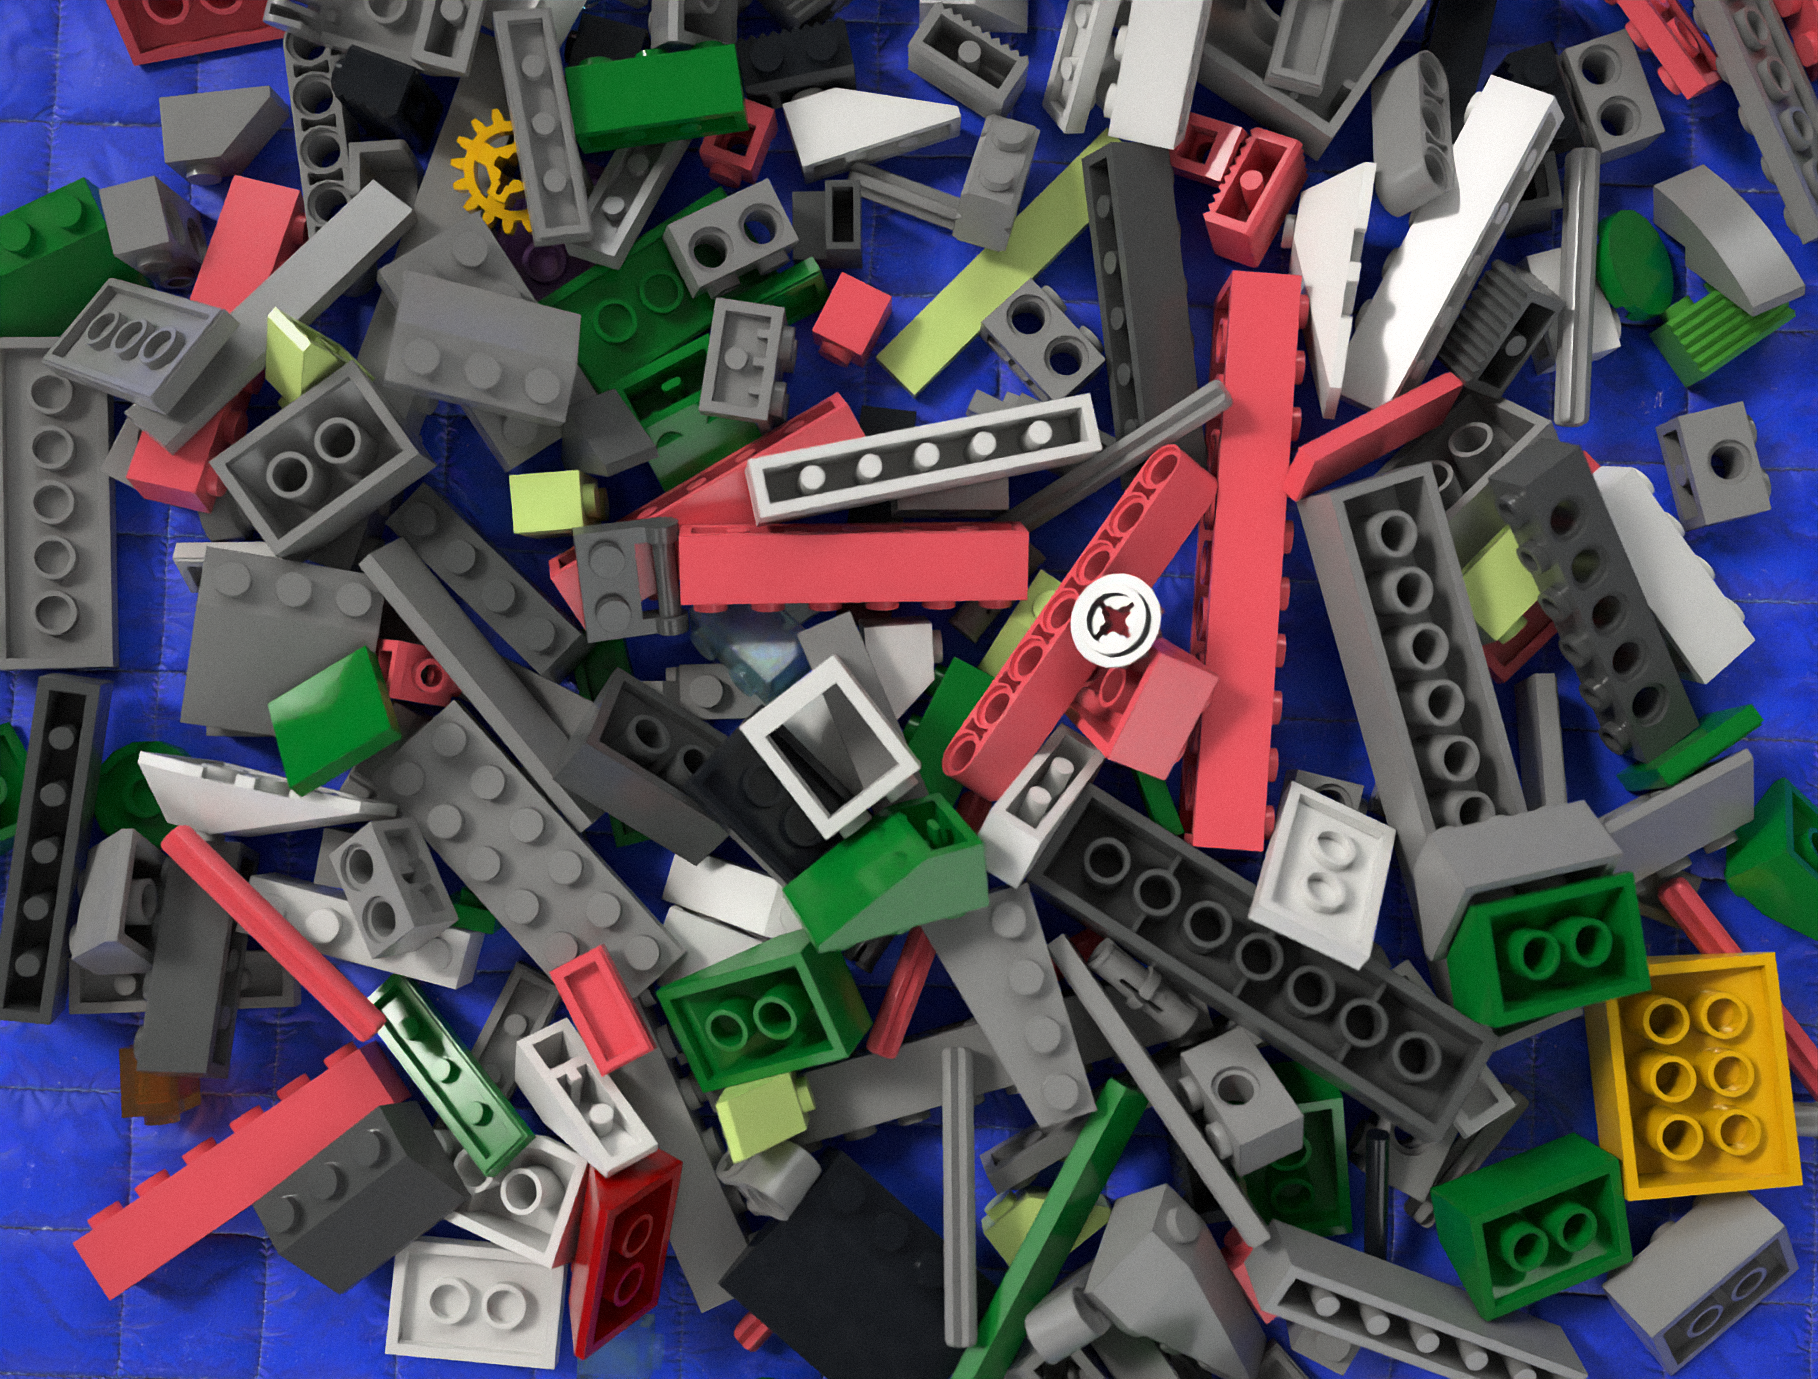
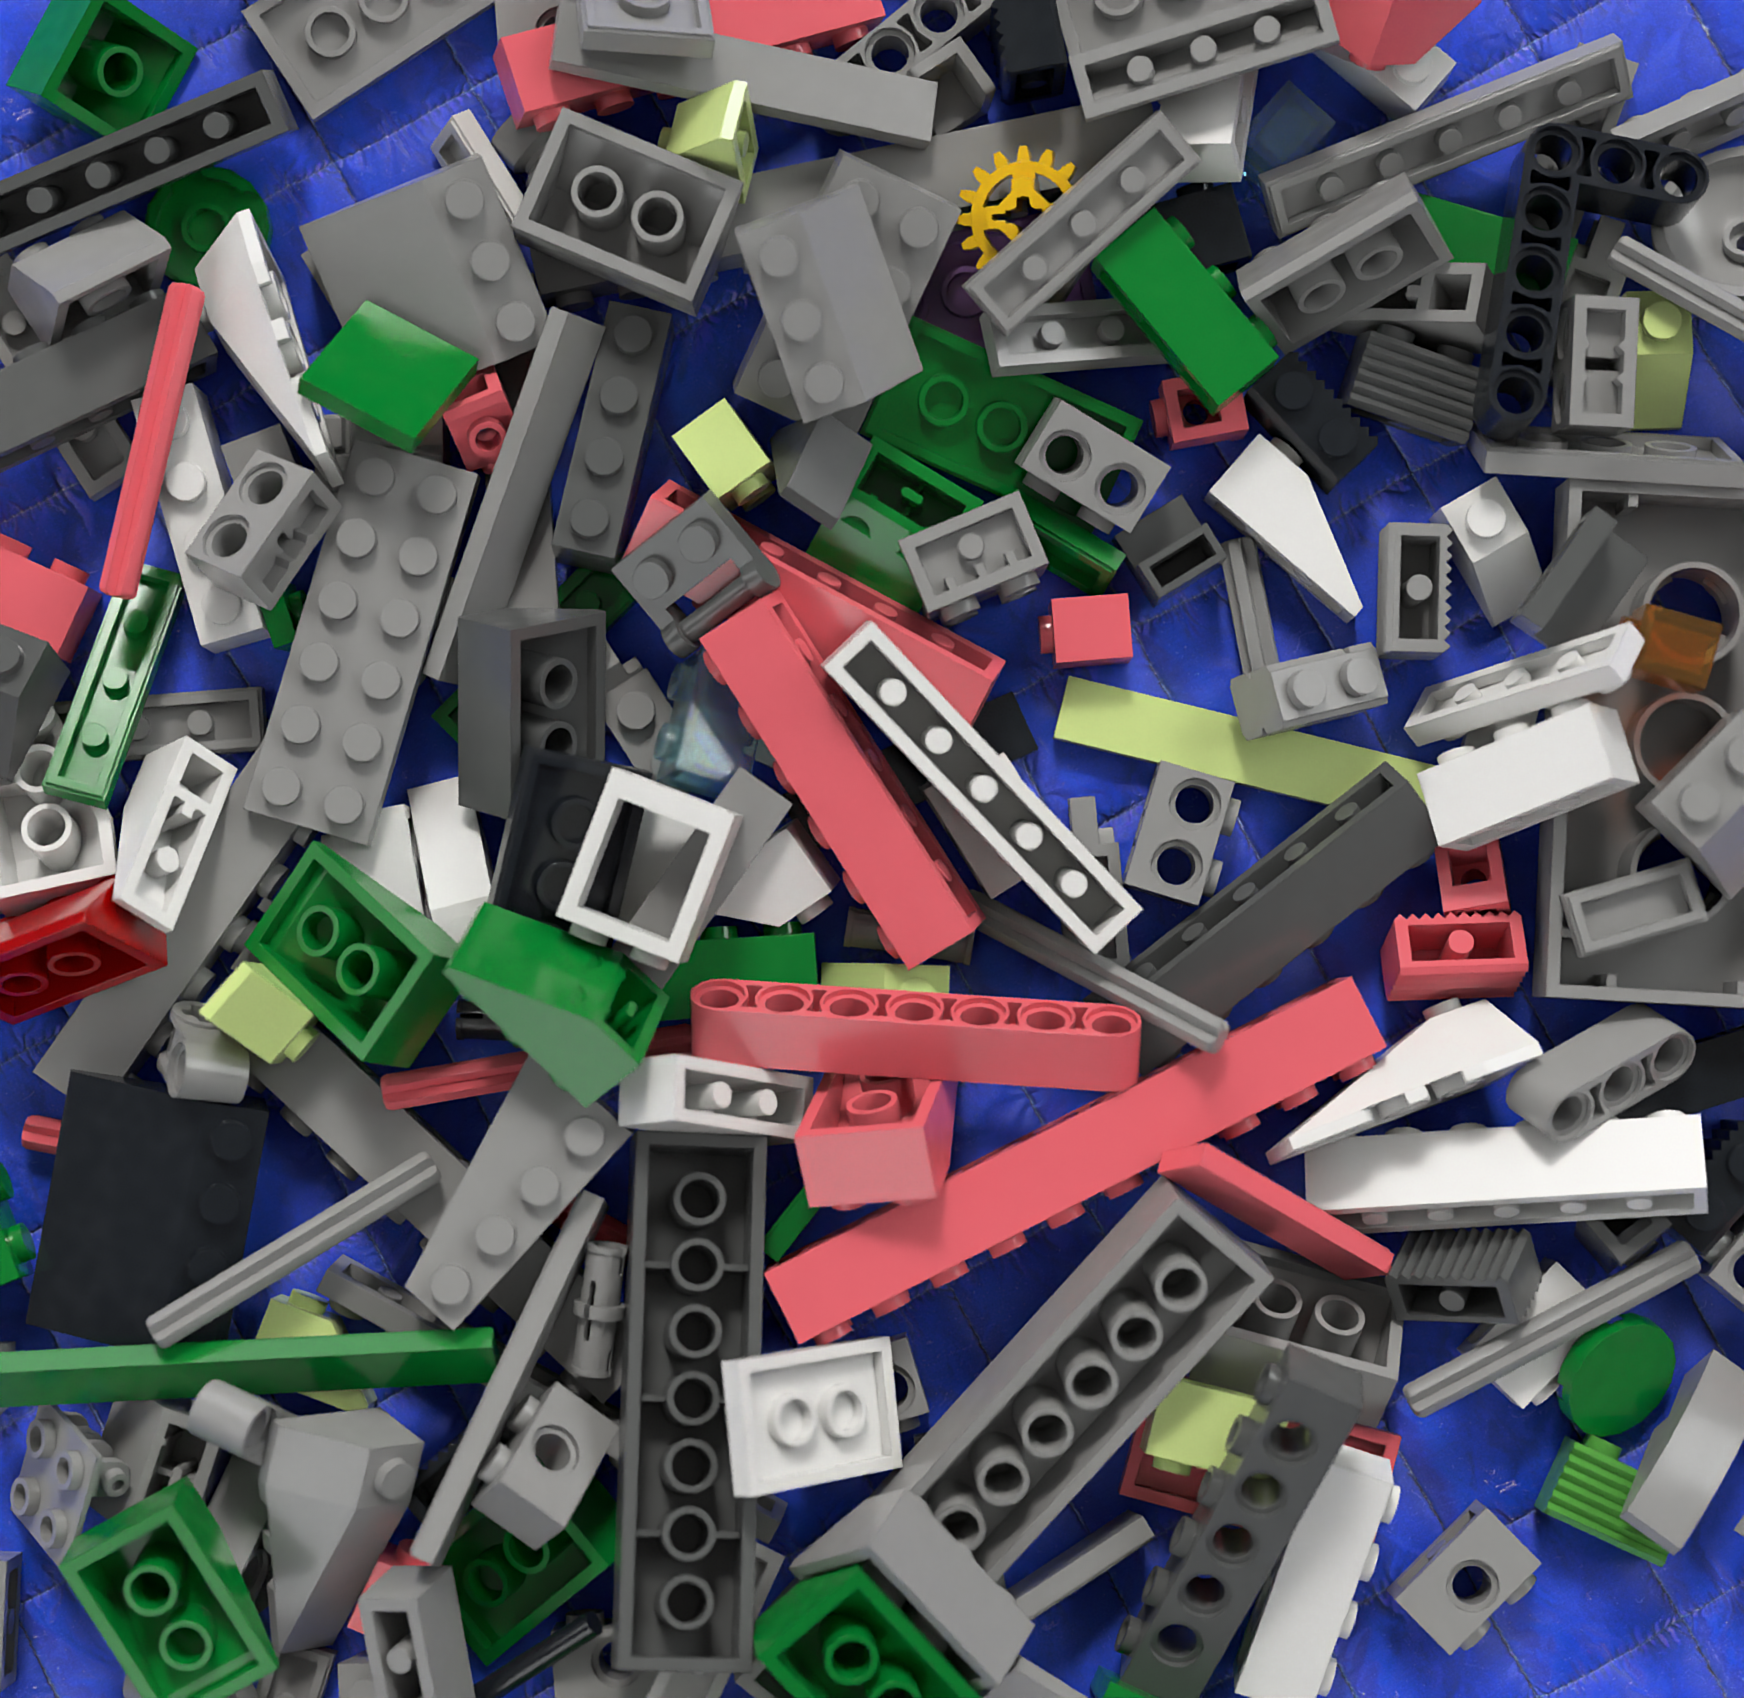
camera: 60 degrees right, 0 degrees up
coral tile [549,944,657,1077] -> none
gear [1070,574,1165,669] -> none

